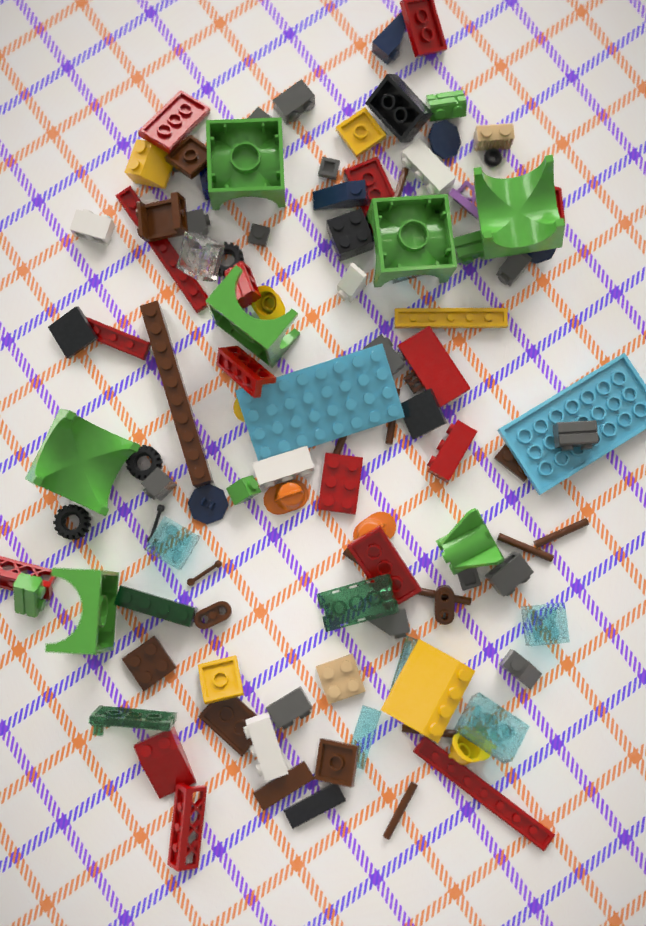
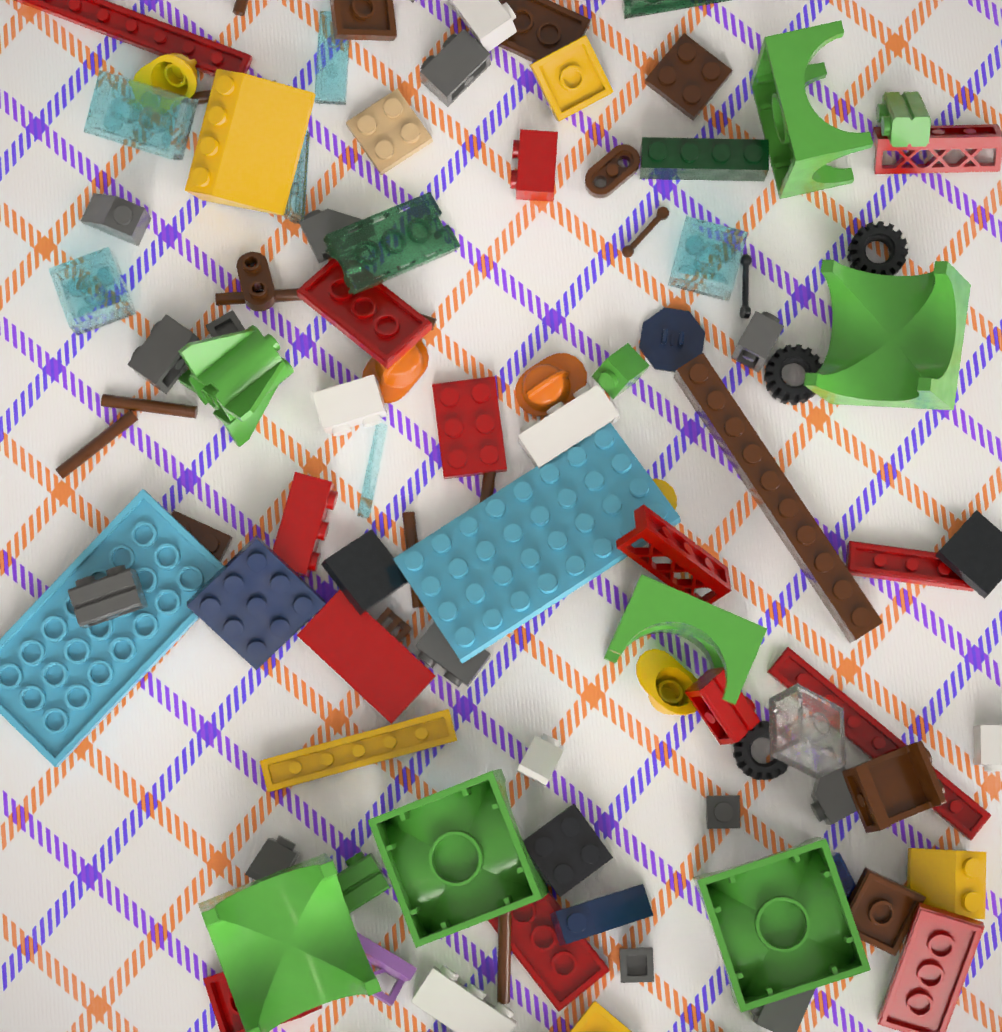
camera: 165 degrees right, 0 degrees up
none -> dark blue plate [187,535,326,670]
none -> white brick [313,374,388,436]
none -> clear light blue bar [357,423,388,519]
none -> red brick [510,129,558,202]

